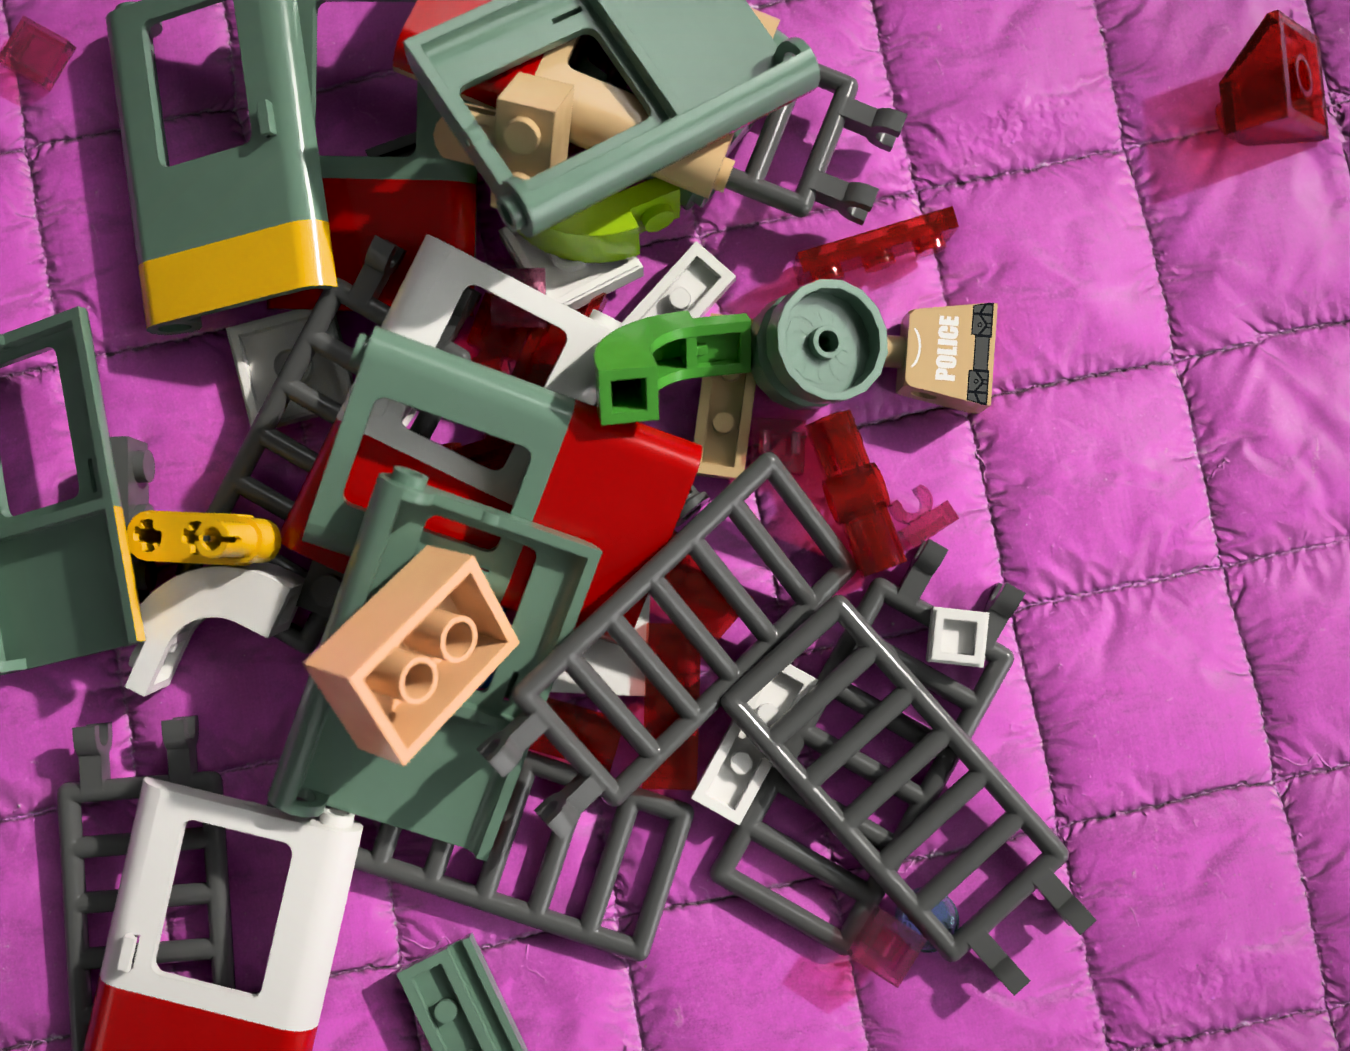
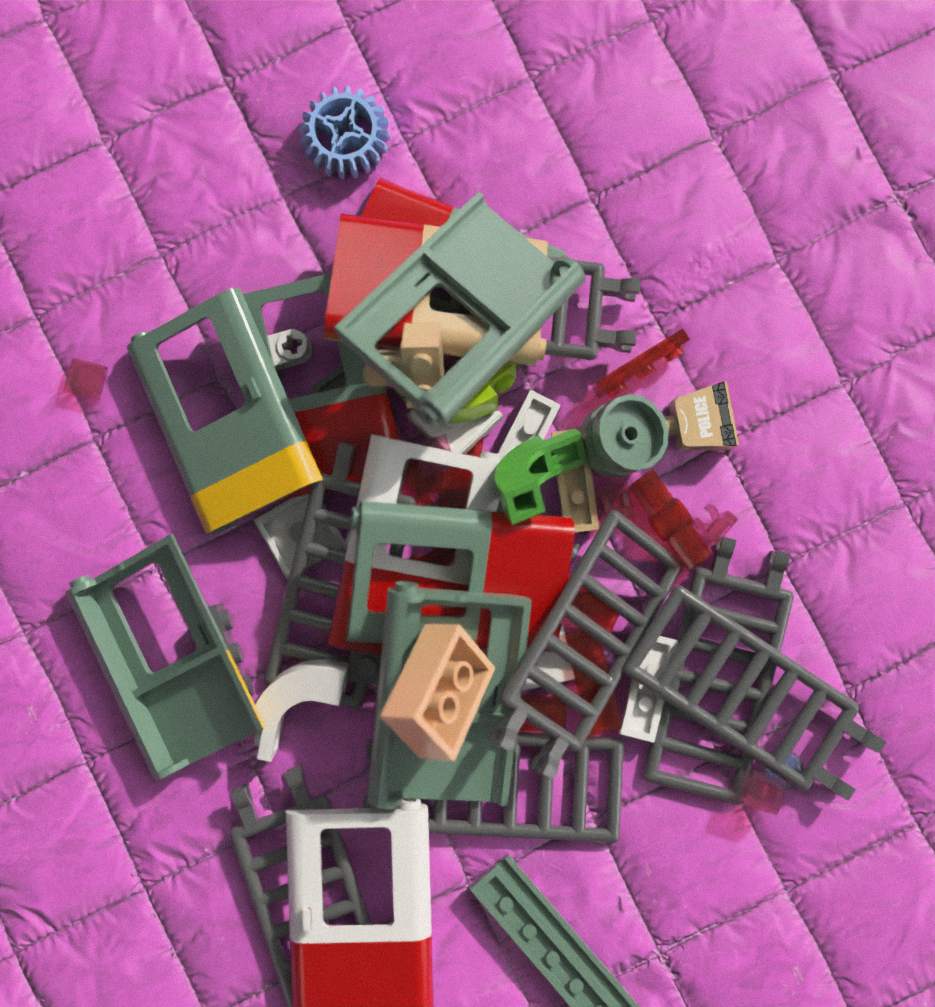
camera: 15 degrees left, 0 degrees up
yellow beam [127,510,281,566] -> none
white tile [926,606,989,668] -> none
clear red slope [1215,10,1329,146] -> none
none -> white piece [268,329,313,372]

